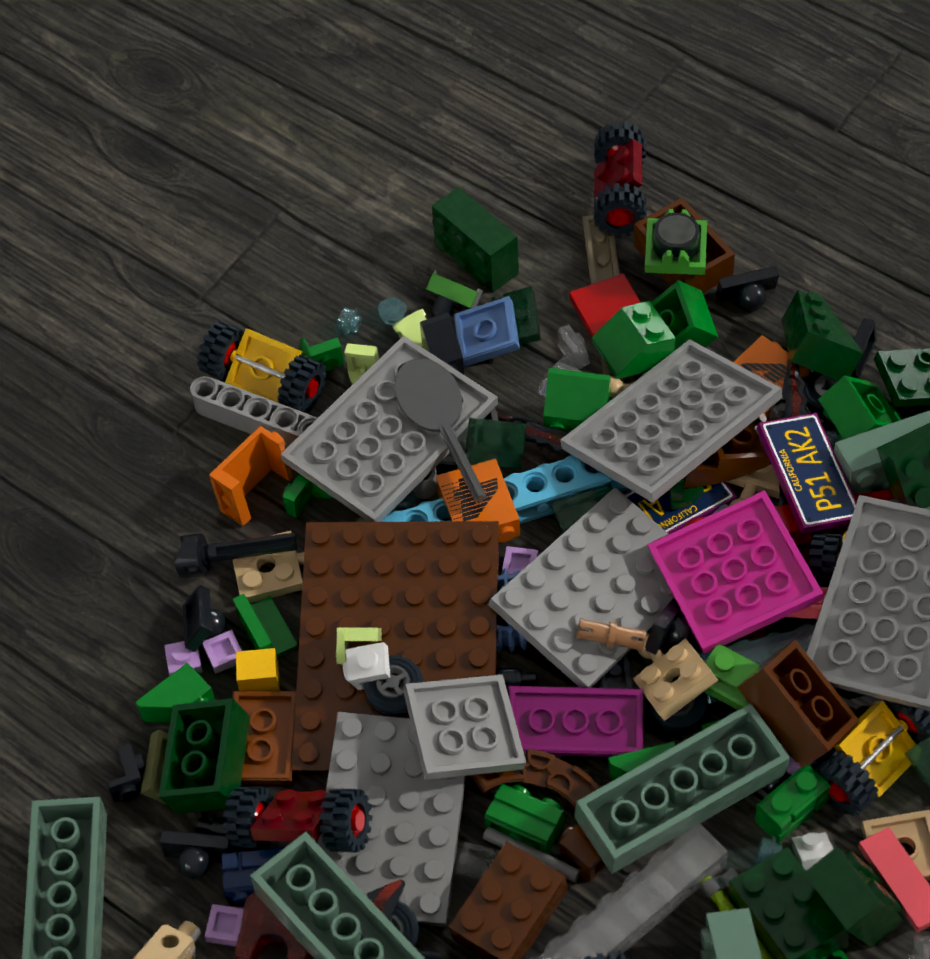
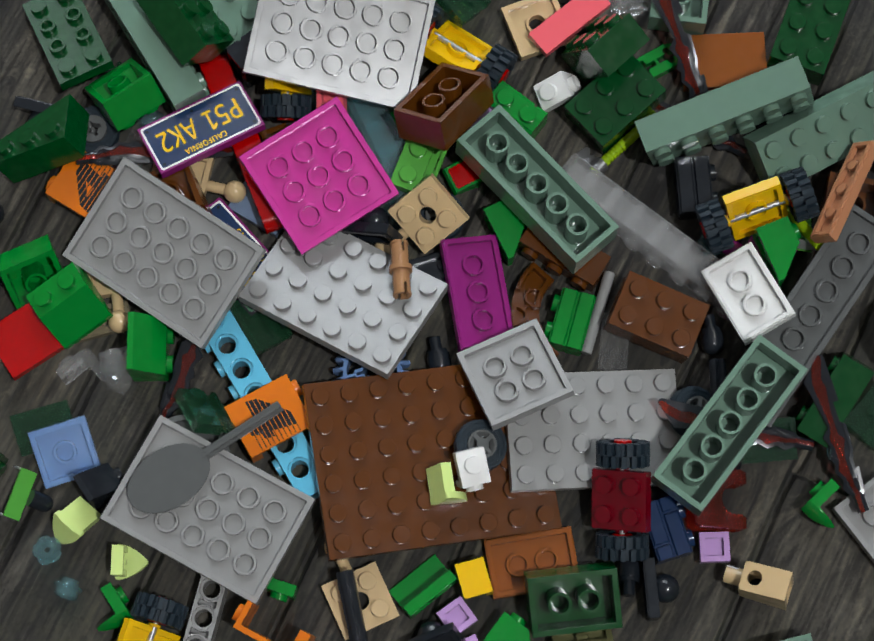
camera: 105 degrees left, 20 degrees up
lavender plate [502,546,538,575] -> none
clear light blue plate [757,836,782,864] -> none

